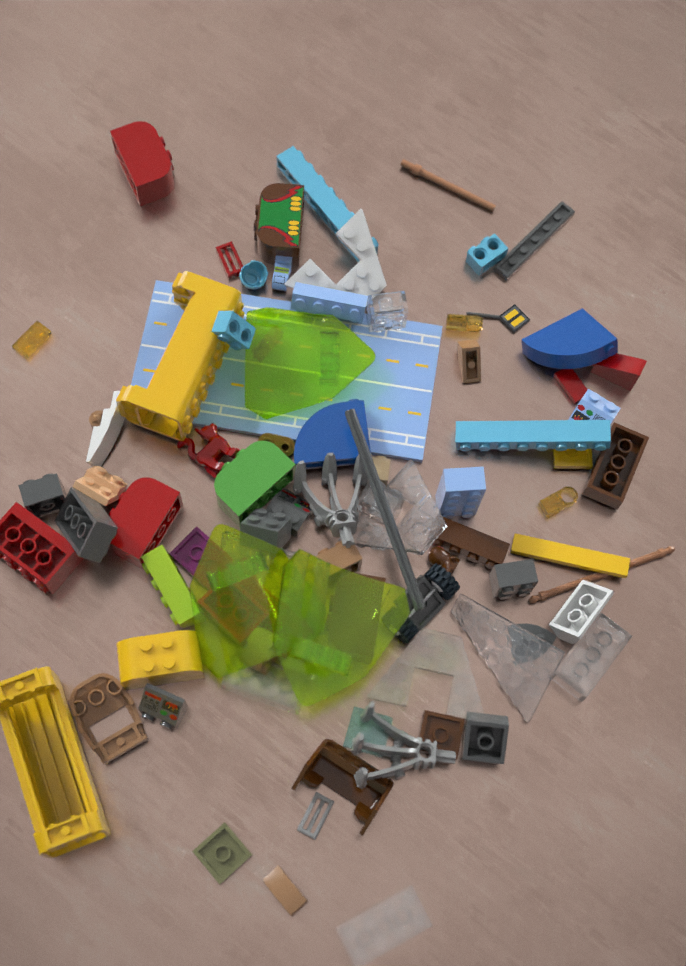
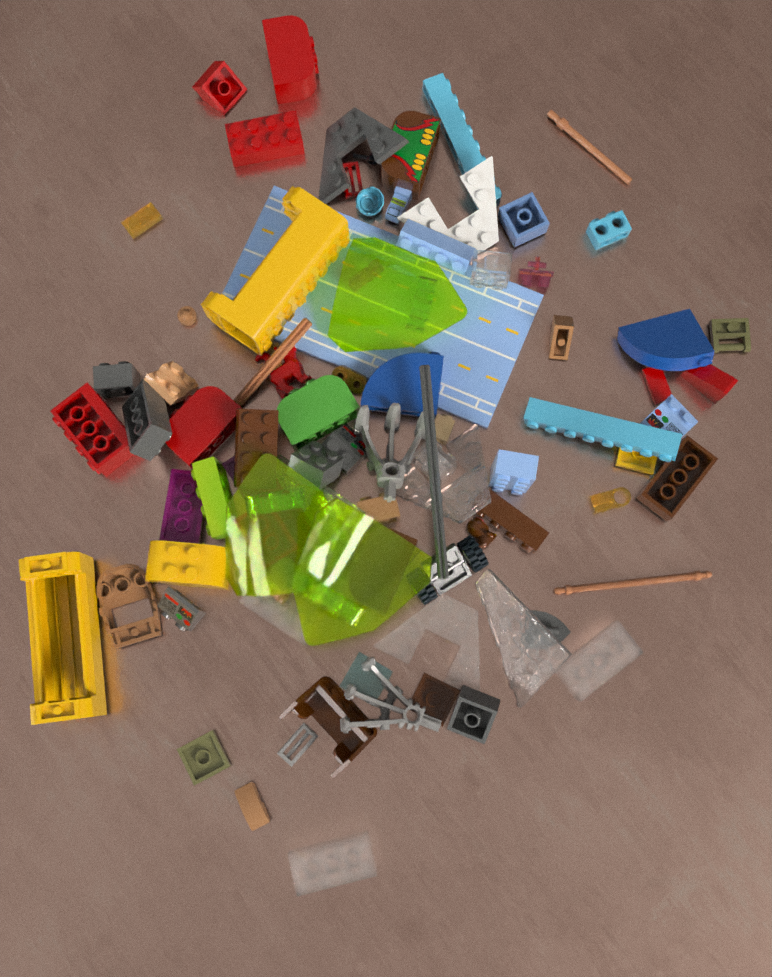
camera: 20 degrees right, 10 degrees up
white slope [86,391,125,467] -> none
medium azure brick [211,311,256,351] -> none
clear yellow piece [446,314,483,332] -> none
piece [466,304,530,333] -> none
dark grey brick [489,559,539,600] -> none
dark grey tile [493,201,575,281] -> none
yellow tile [511,533,630,578] -> none
white slope [549,580,614,644] -> none
none -> magenta plate [159,469,204,544]
none -> red slope [192,61,247,115]
none -> red brick [225,110,305,168]
none -> nougat axle [234,318,312,407]
none -> reddish brown brick [234,408,279,489]
none -> dark grey wing [318,107,409,204]
none -> black hand [353,151,377,166]
none -> medium blue brick [497,192,550,248]
none -> clear pink hips [518,256,554,288]
none -> olive plate [709,318,751,353]

